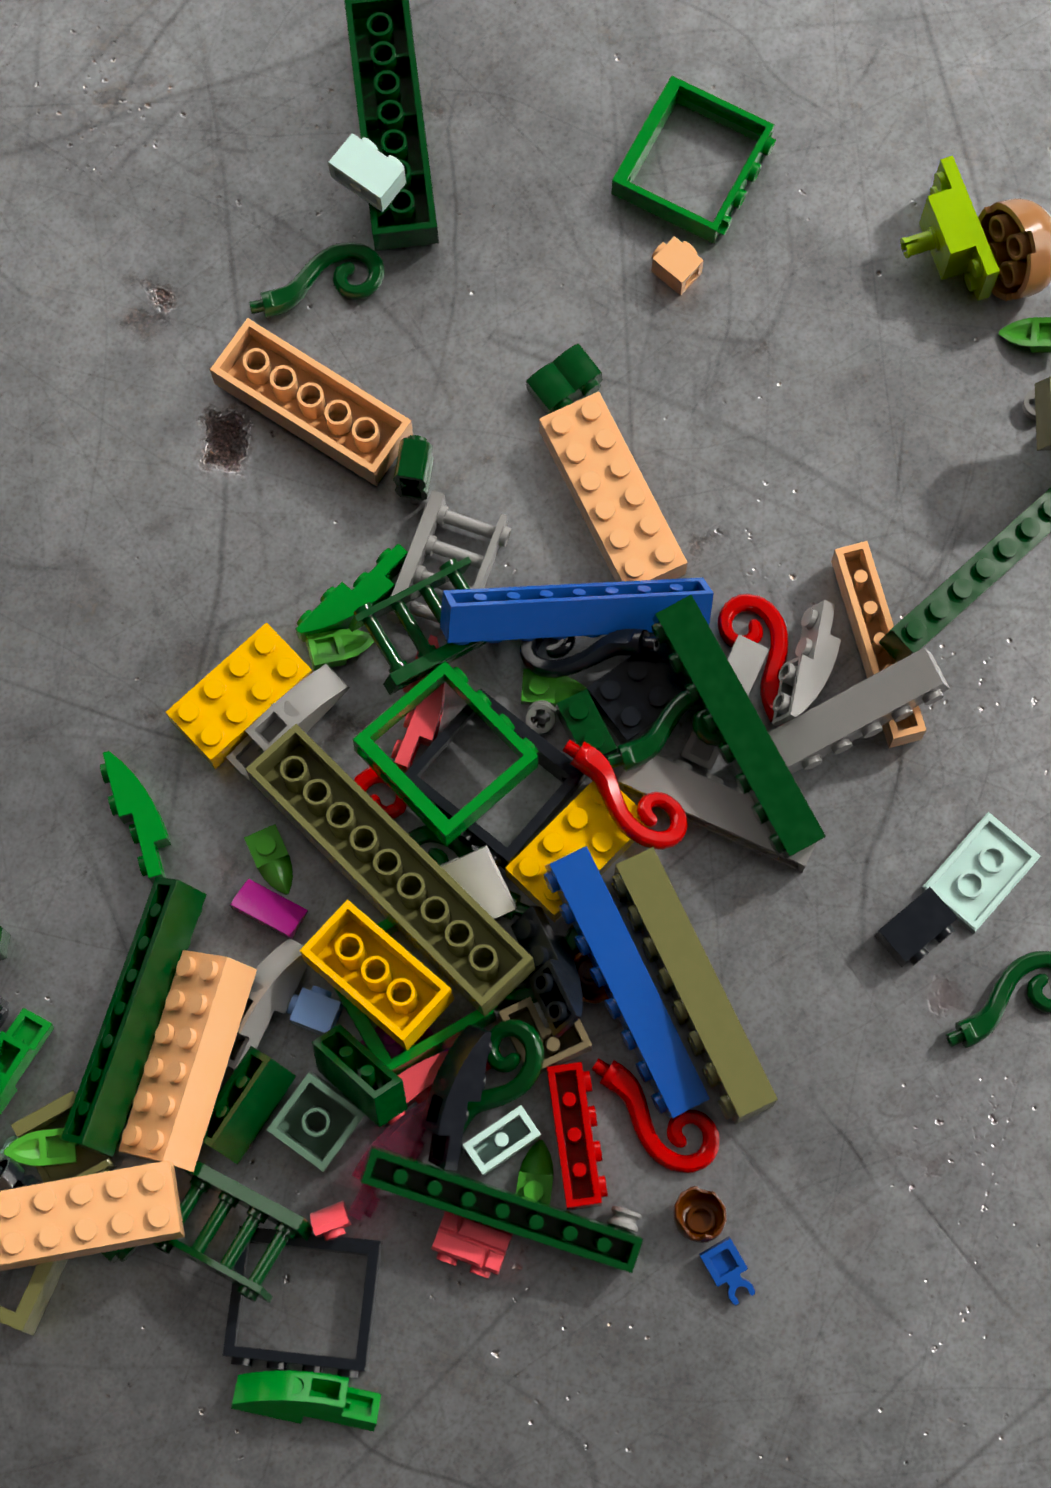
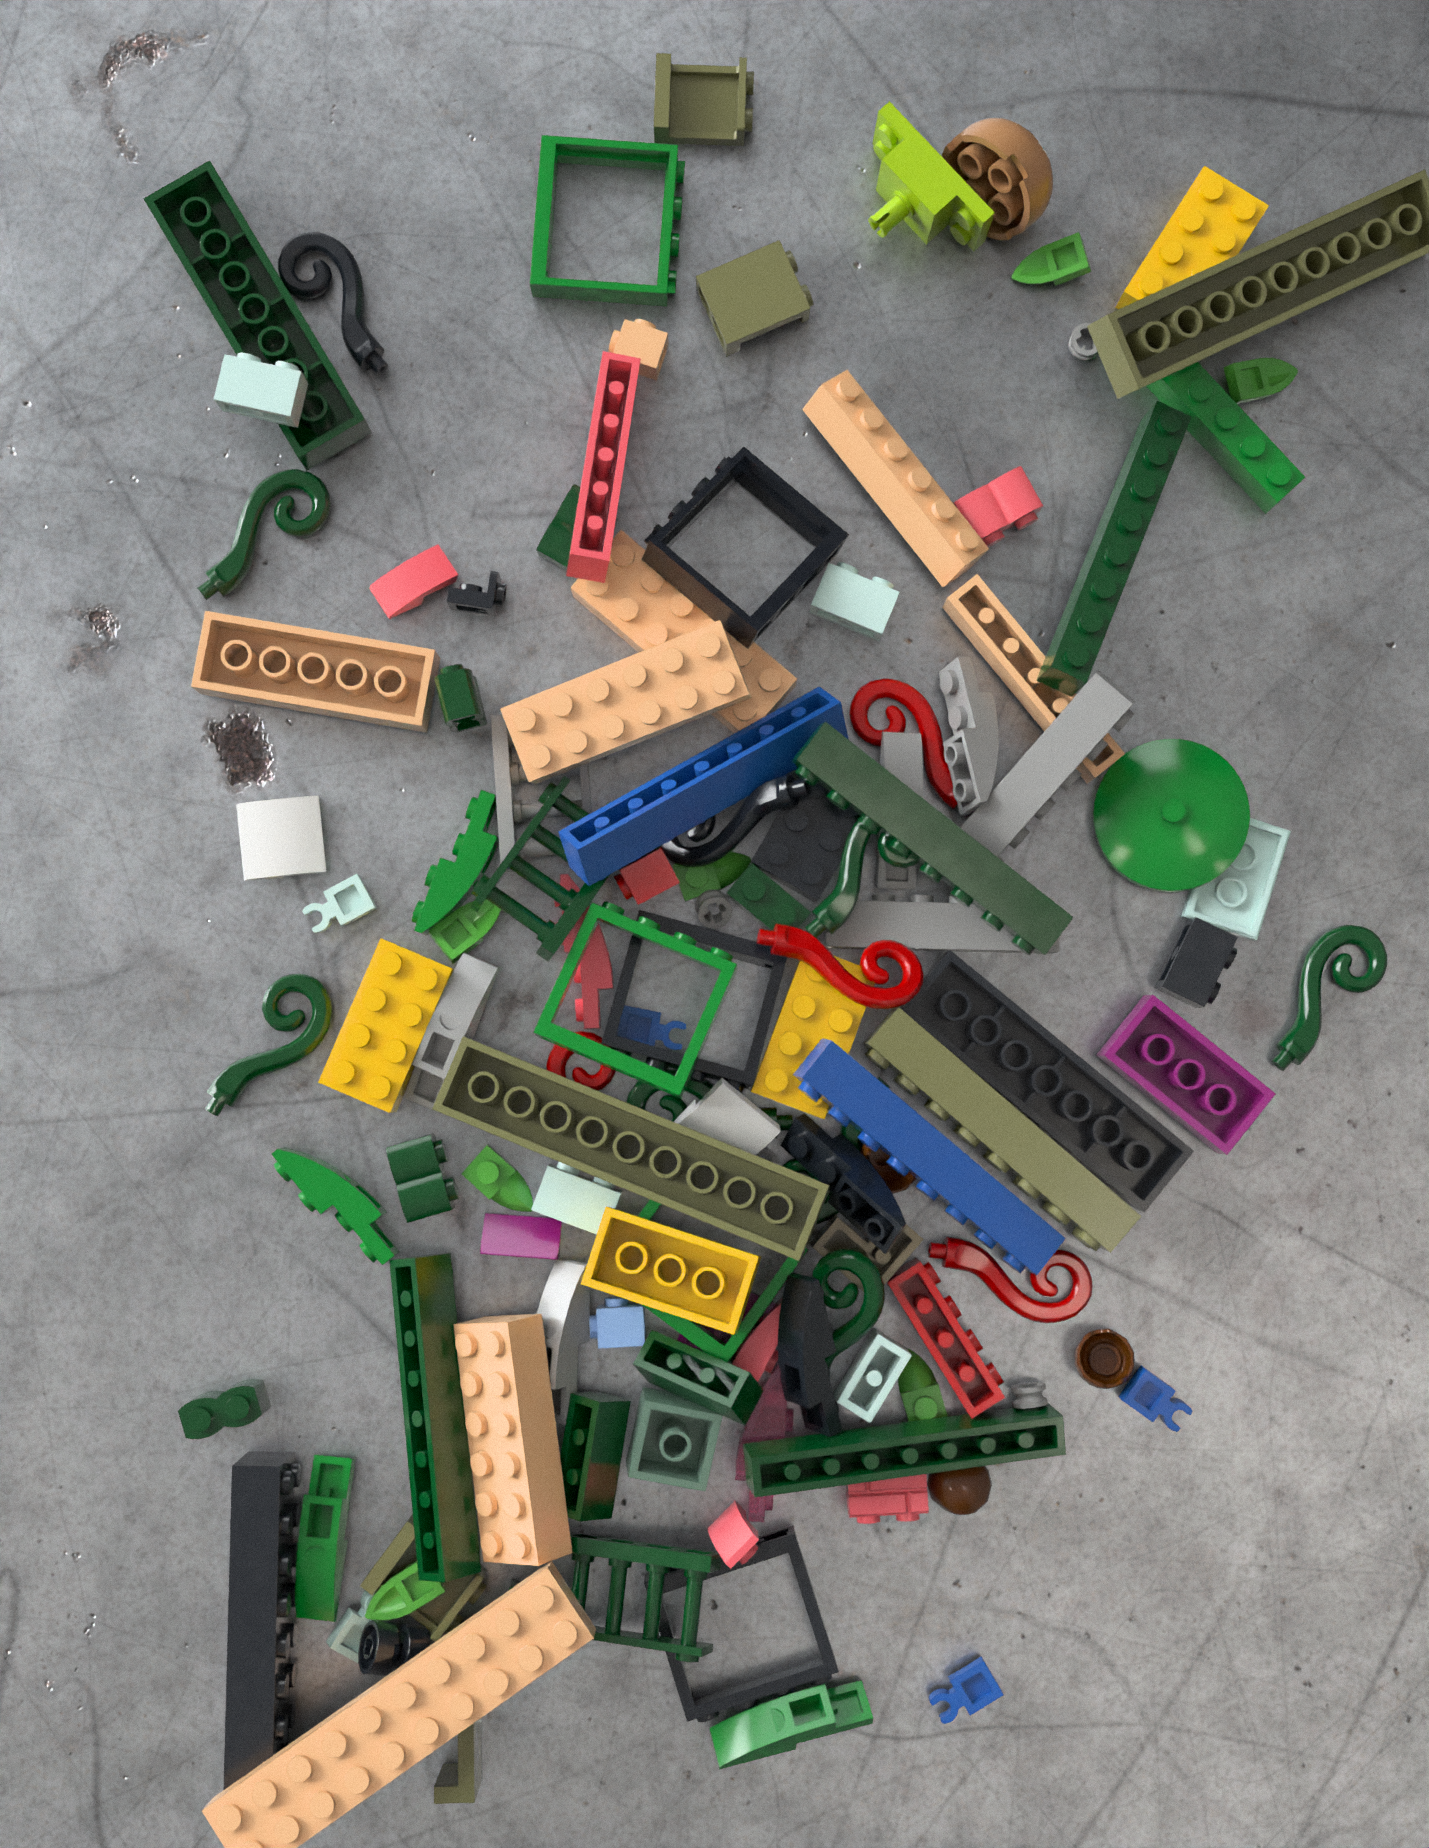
camera: 30 degrees left, 10 degrees up
none -> dark green plant [205,974,333,1117]
none -> white slope [236,795,326,881]
none -> black plant [278,232,388,375]
none -> light aqua plate [302,874,377,933]
none -> coral slope [369,544,458,619]
none -> dark green brick [386,1133,459,1223]
none -> black bracket [447,571,507,617]
none -> light nougat brick [500,620,752,784]
none -> light aqua brick [531,1162,622,1235]
none -> coral brick [566,351,641,583]
none -> red brick [614,846,680,905]
none -> blue plate [617,1005,686,1050]
none -> black window [641,447,849,649]
none -> olive panel [654,53,754,146]
none -> olive panel [696,240,814,357]
none -> light nougat brick [802,370,989,587]
none -> light aqua brick [809,562,900,641]
none -> black brick [900,950,1194,1212]
none -> reddish brown hair [927,1466,992,1515]
none -> blue plate [928,1656,1004,1724]
none -> coral brick [953,466,1043,548]
none -> green dish [1092,739,1250,893]
none -> magenta brick [1096,994,1276,1155]

